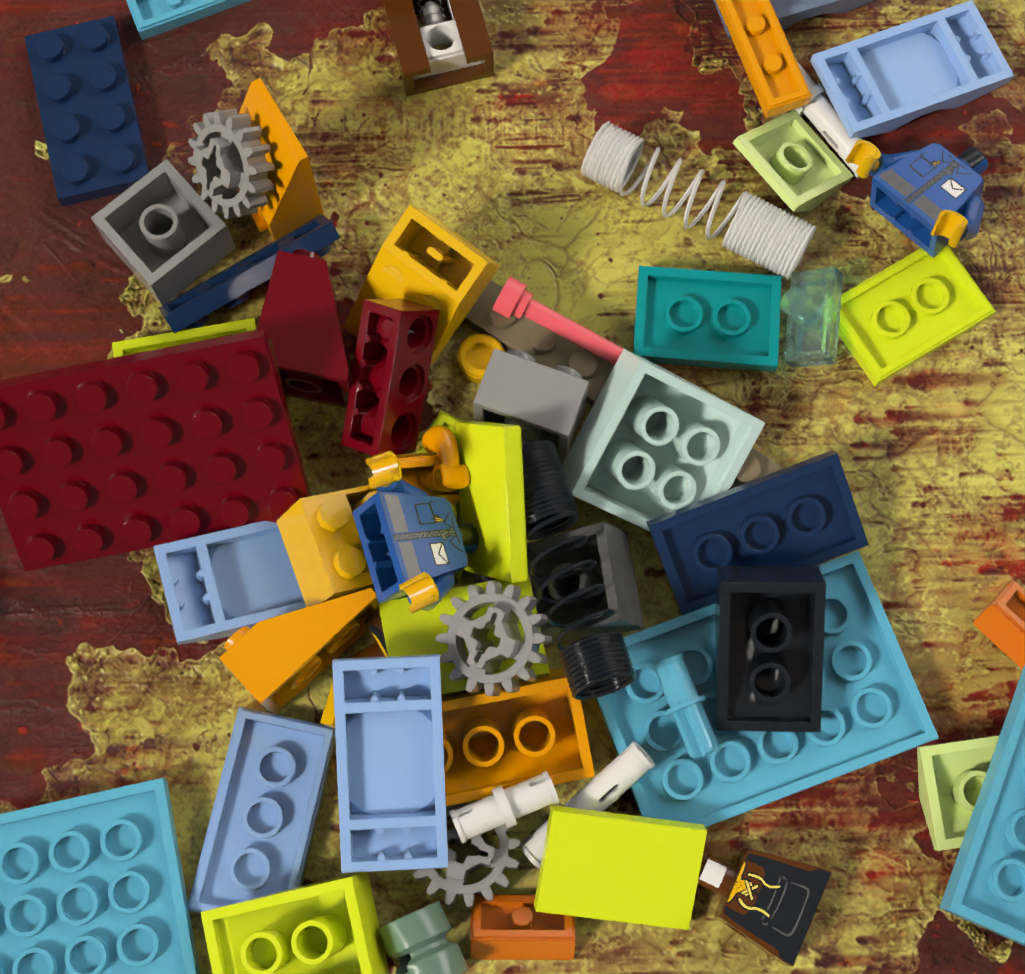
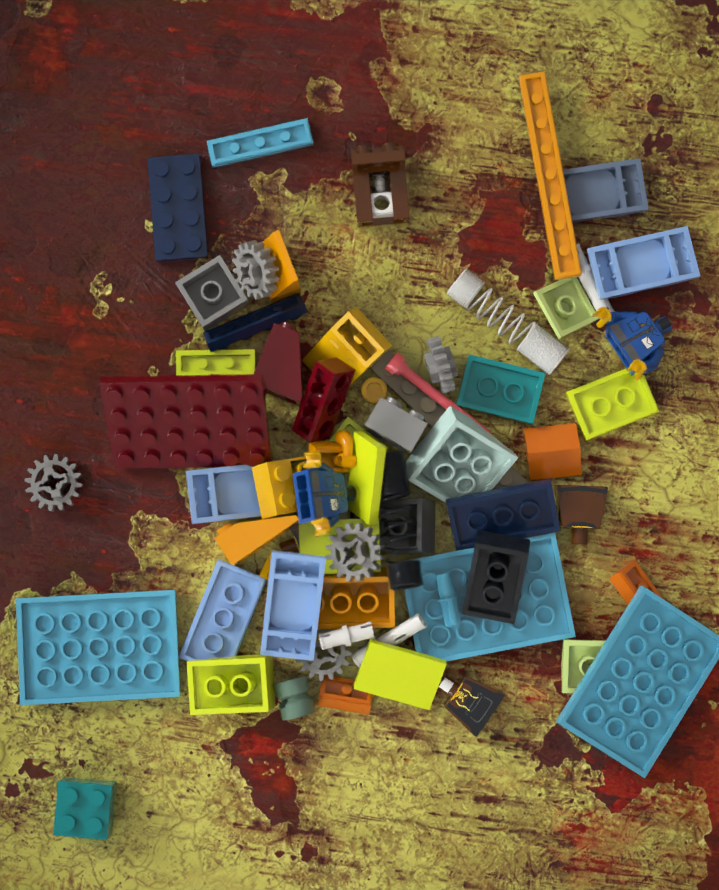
camera: 10 degrees right, 10 degrees up
clear light blue tile [780,267,843,368] -> none
none -> light grey gear [423,336,458,394]
none -> orange slope [523,423,582,481]
none -> reddish brown torso [555,485,608,545]

